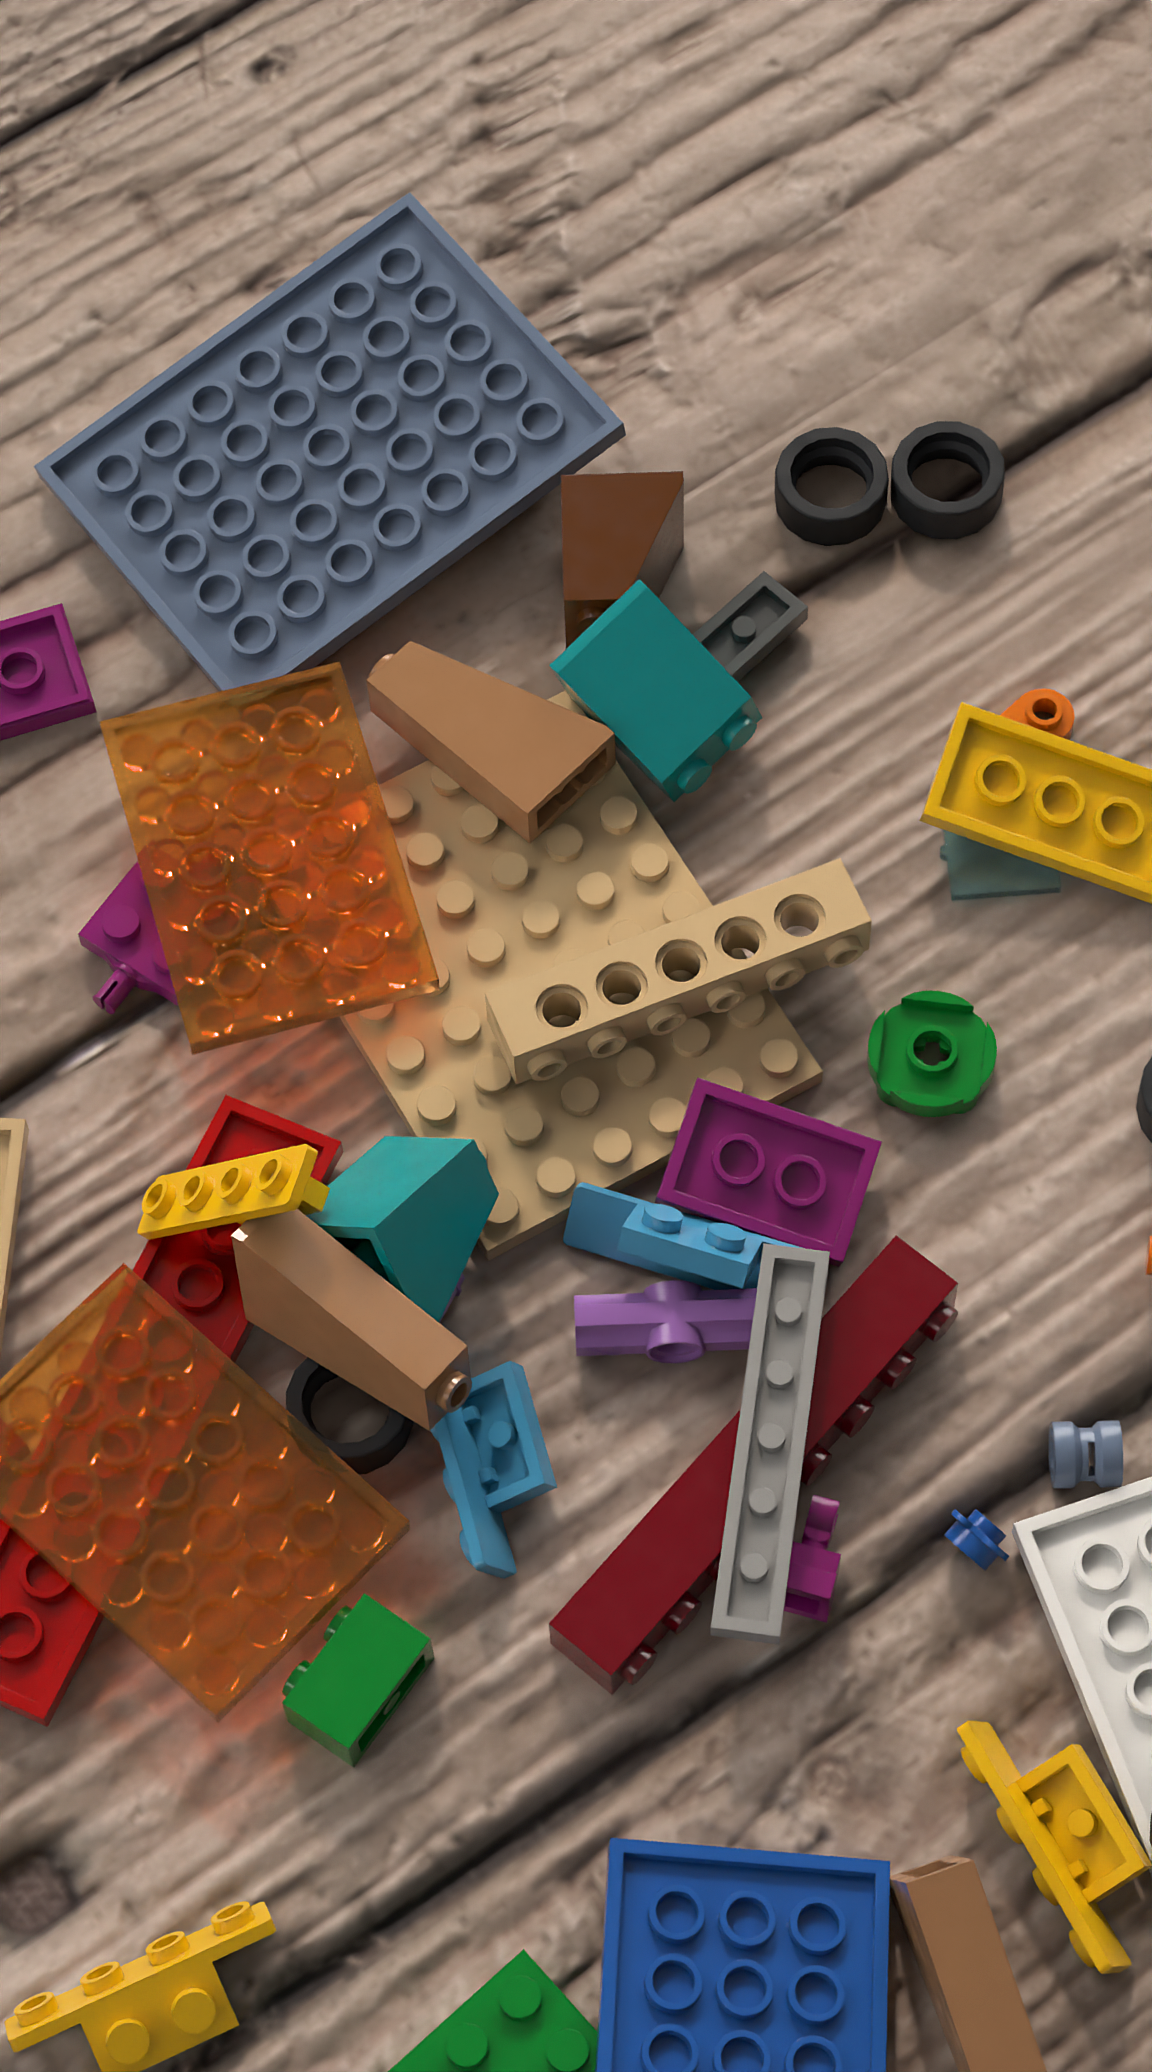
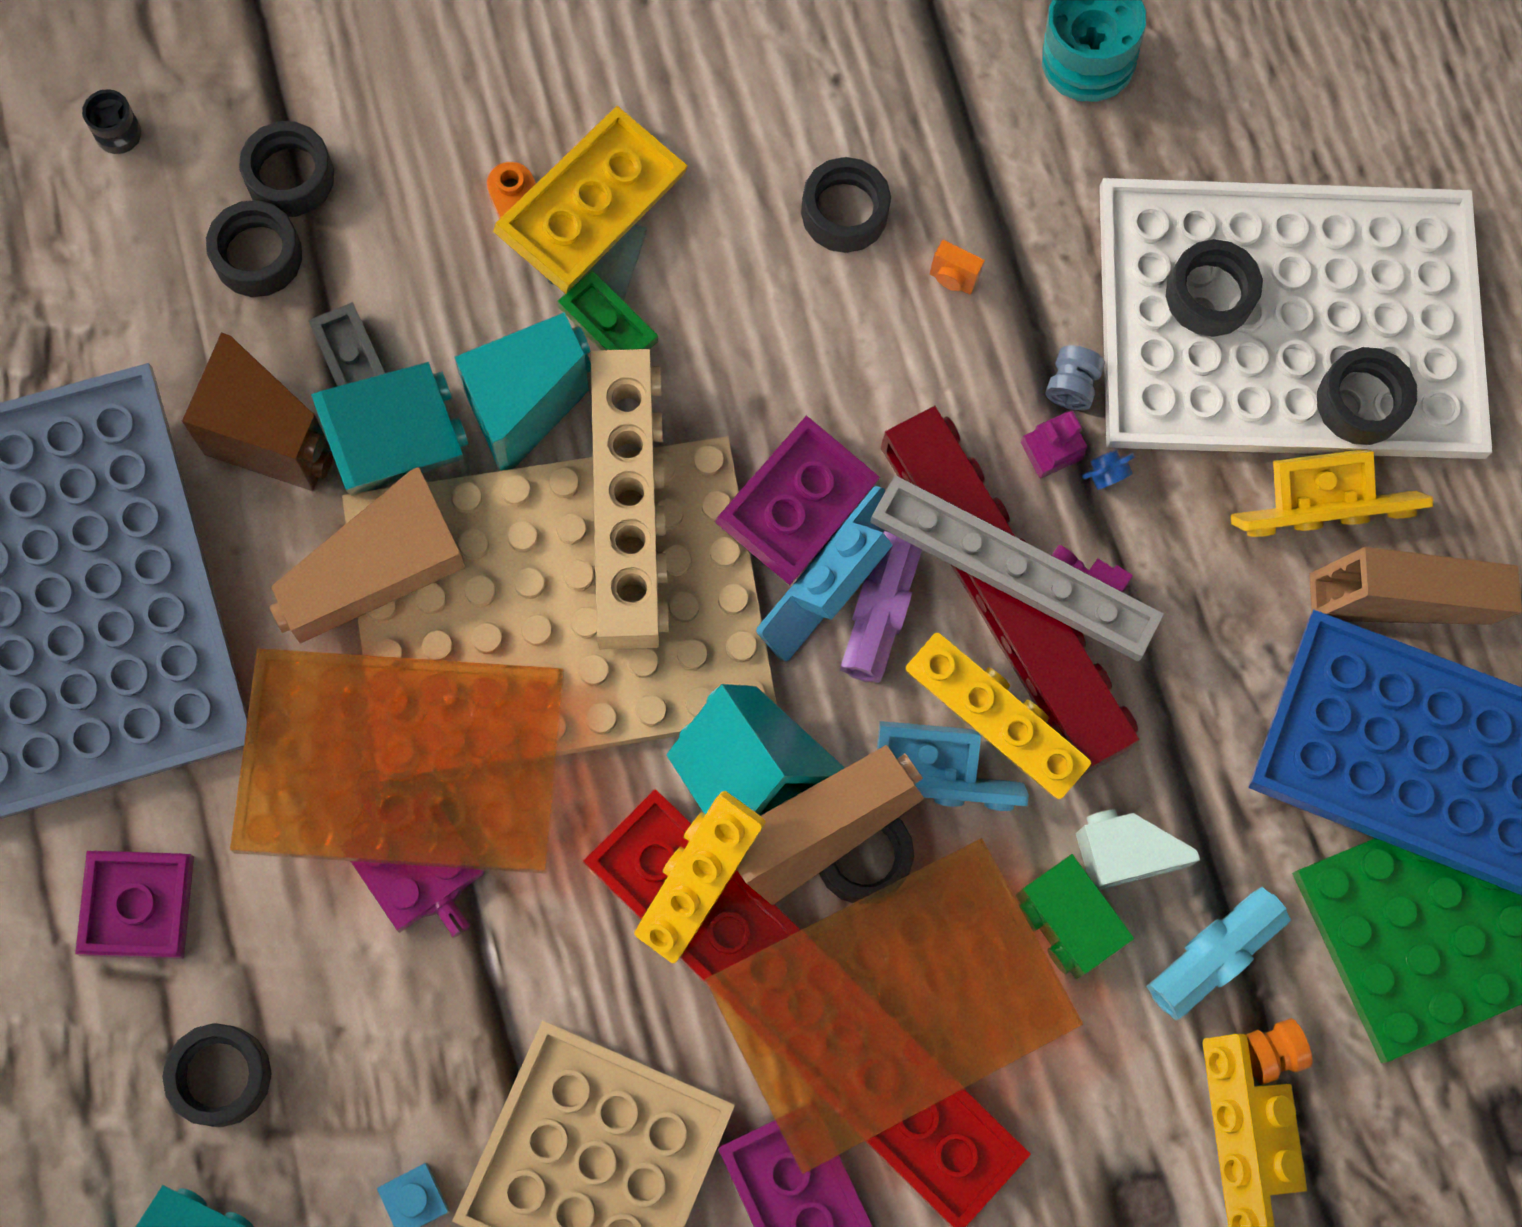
camera: 80 degrees left, 10 degrees up
green plate [867,990,997,1117] -> none
none -> black wheel [82,89,141,154]
none -> teal slope [454,312,591,471]
none -> green plate [557,270,658,350]
none -> yellow bracket [906,633,1091,800]
none -> magenta piece [1020,411,1087,479]
none -> light aqua slope [1075,809,1200,890]
none -> medium azure piece [1146,887,1291,1020]
none -> orange wheel [1245,1018,1313,1085]

